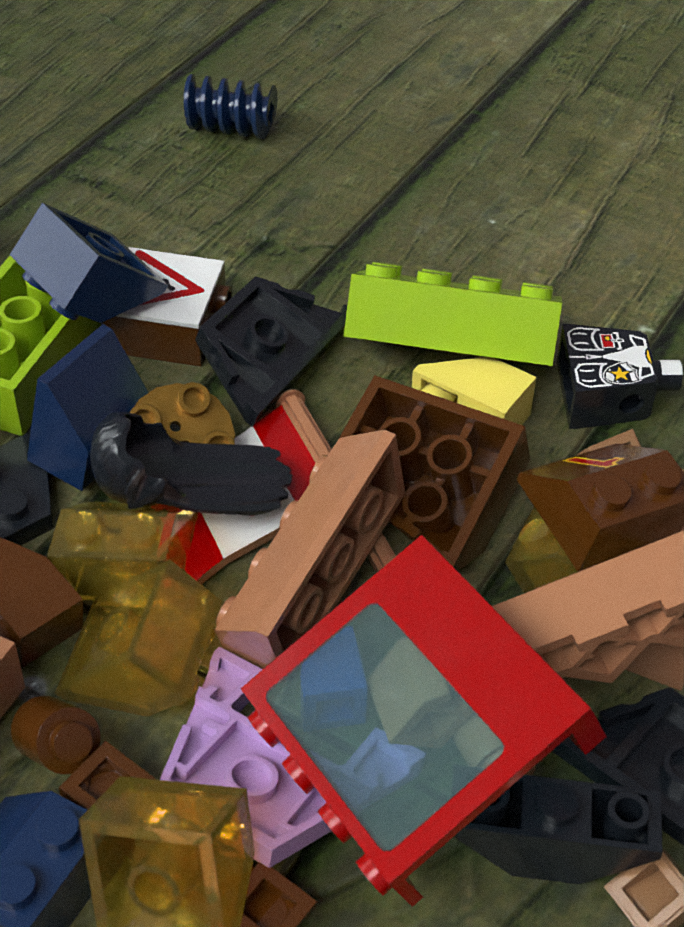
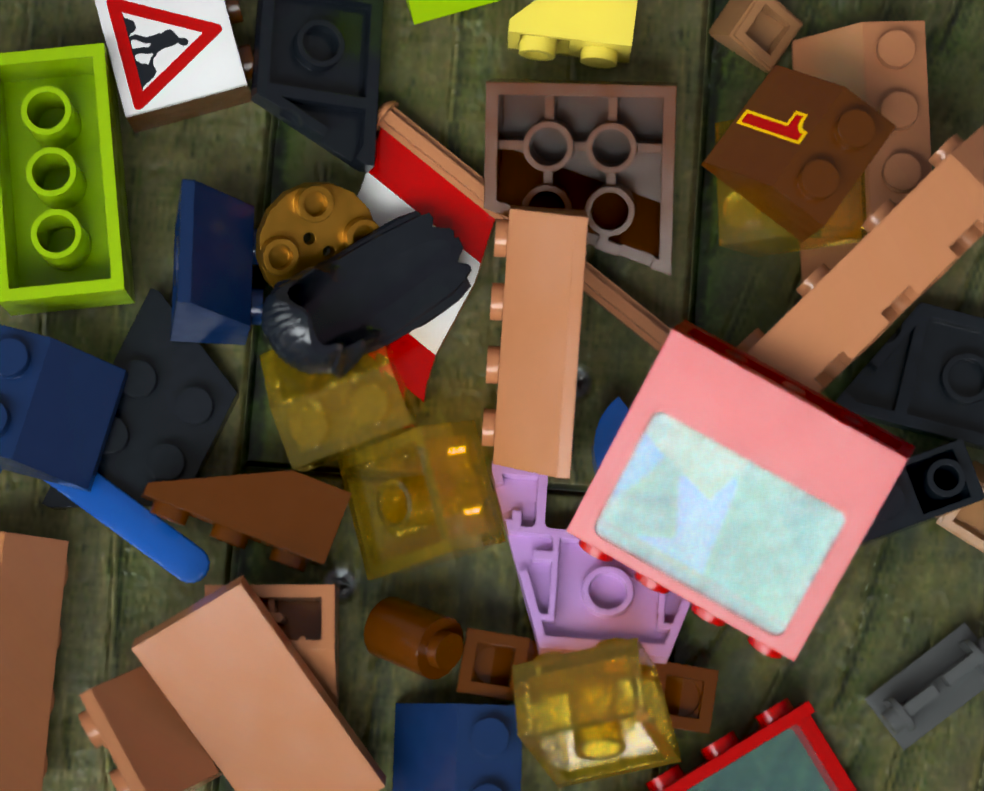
camera: 25 degrees left, 35 degrees up
dark blue slope [10,202,169,323] -> none

